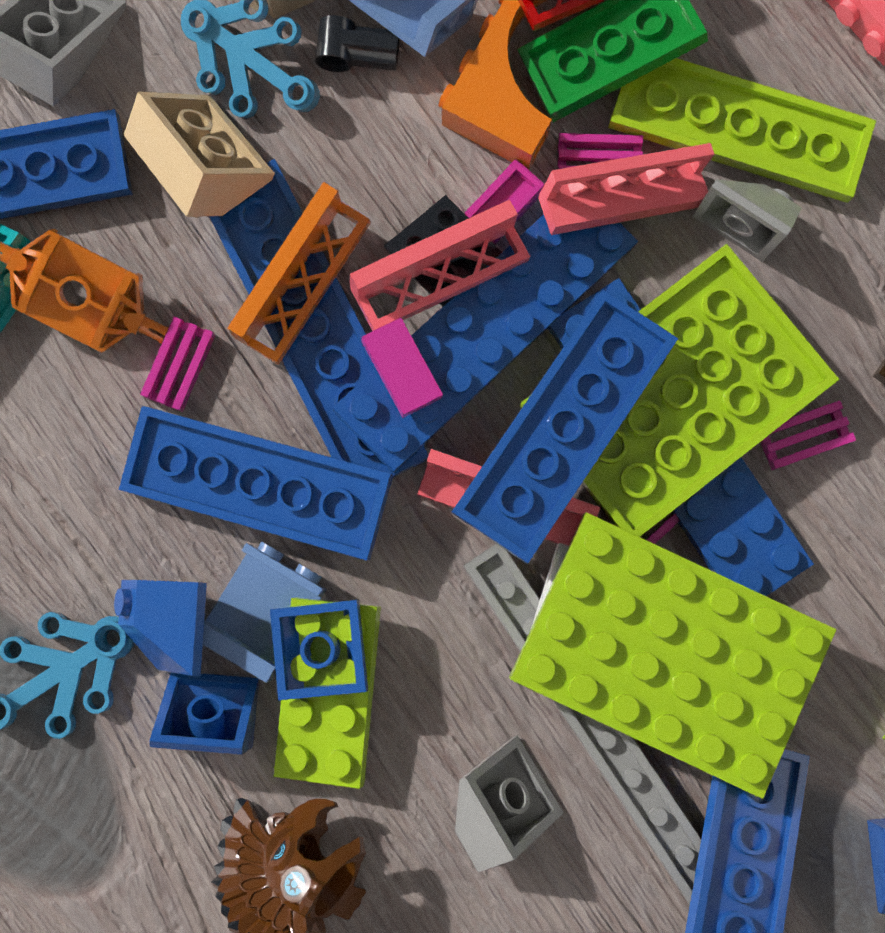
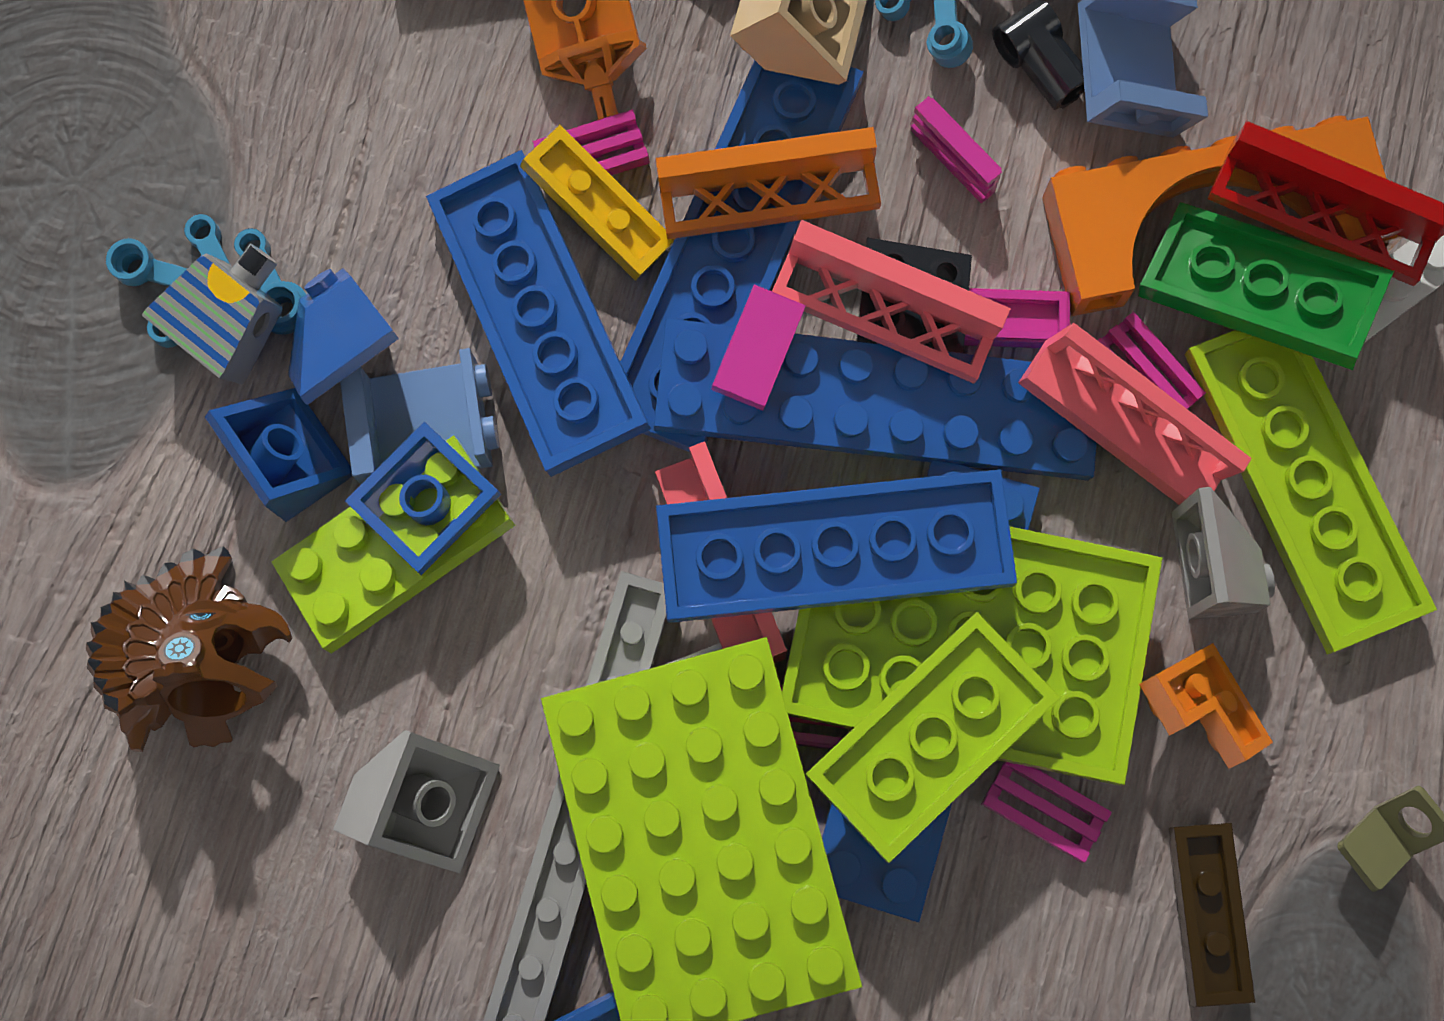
camera: 55 degrees right, 5 degrees down
none -> torso [142,244,282,384]
none -> yellow plate [520,125,675,281]
none -> lime plate [805,612,1061,863]
none -> dark pink tile [910,96,1002,204]
none -> orange plate [1139,643,1273,769]

